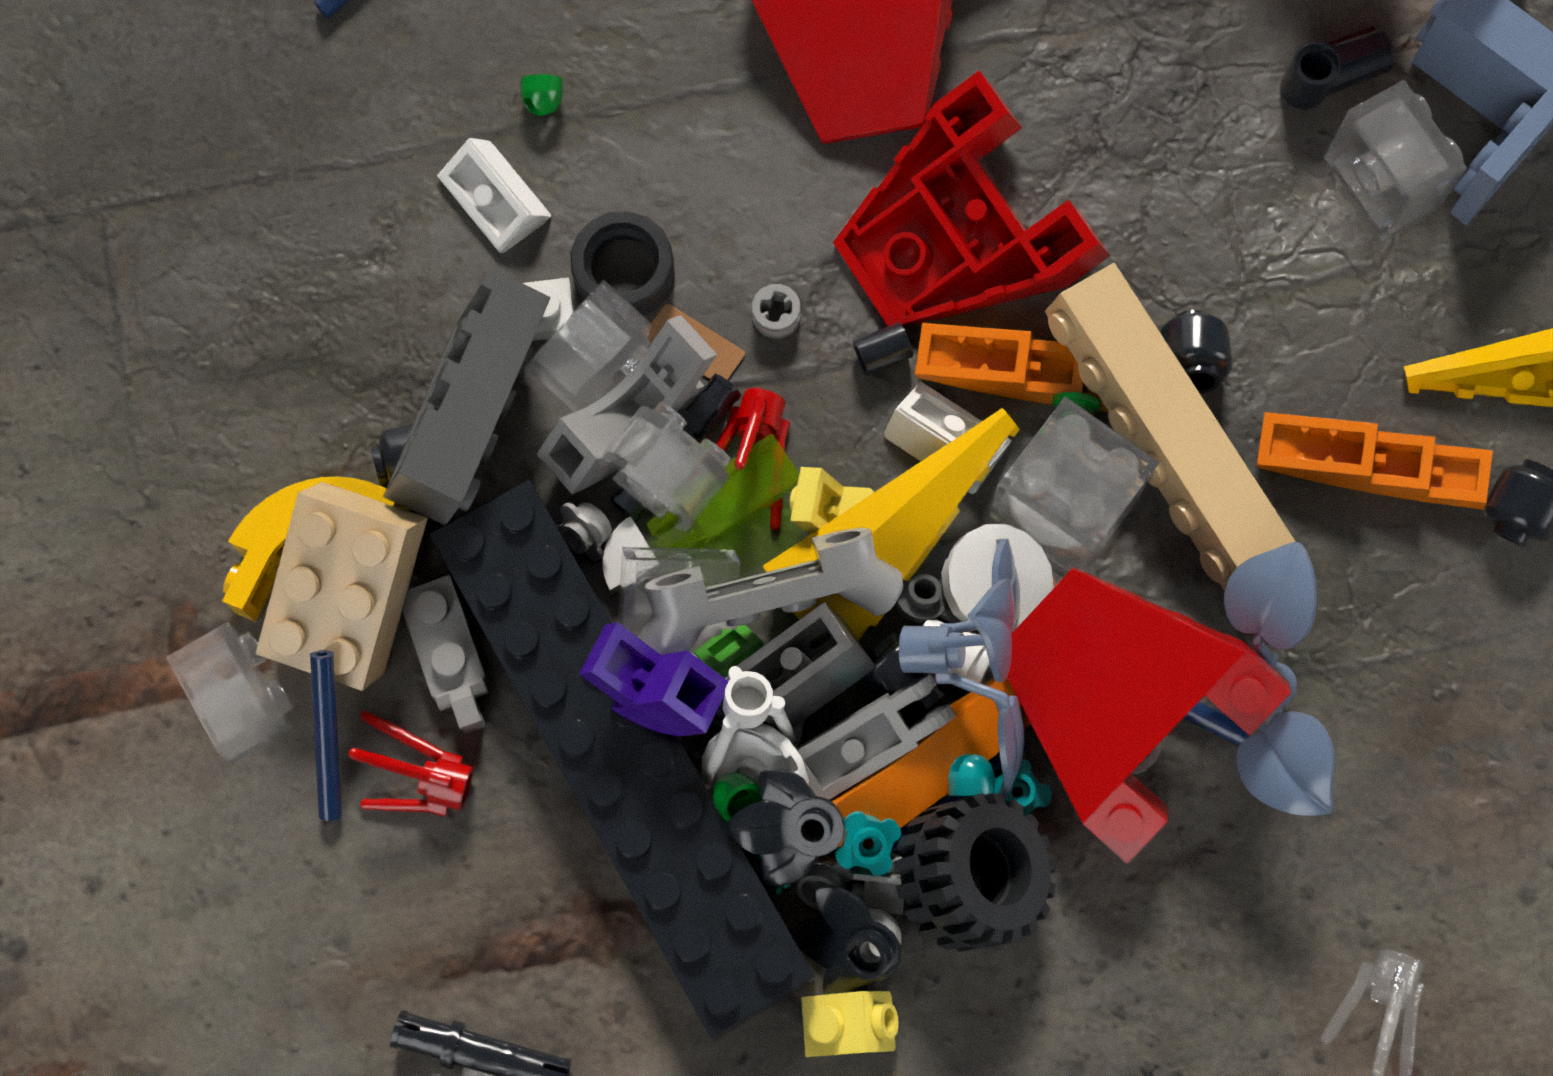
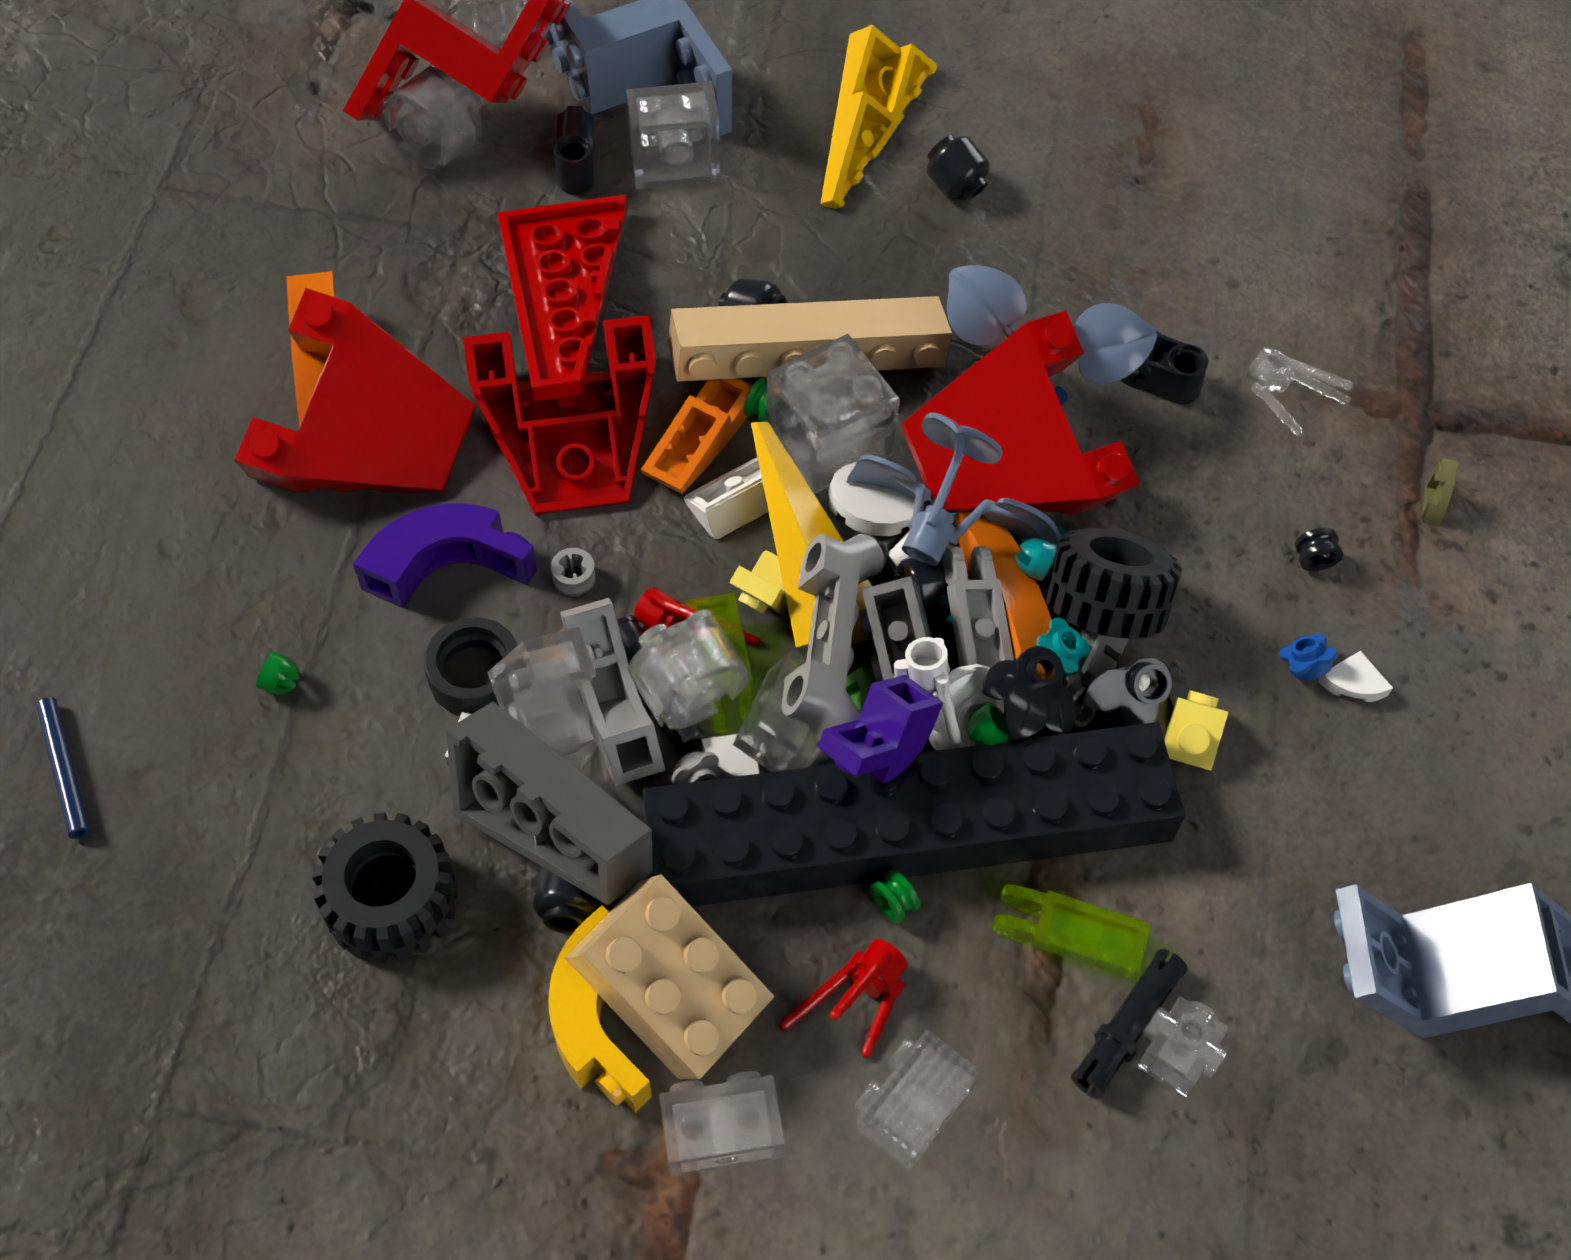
camera: 75 degrees left, 15 degrees down
dark blue piece [310,650,342,821] -> none
light grey hinge [402,575,489,734] -> none
white slope [437,138,551,253] -> none
black hinge [853,322,913,376] -> none
orange slope [1257,412,1493,510] -> none
none -> black tyre [312,813,459,964]
none -> dark purple arch [353,503,537,608]
none -> red wing [497,194,628,402]
none -> clear brick [854,1030,981,1172]
none -> green bush [869,869,921,924]
none -> clear neon green hinge [992,884,1152,980]
none -> black piece [1120,331,1209,404]

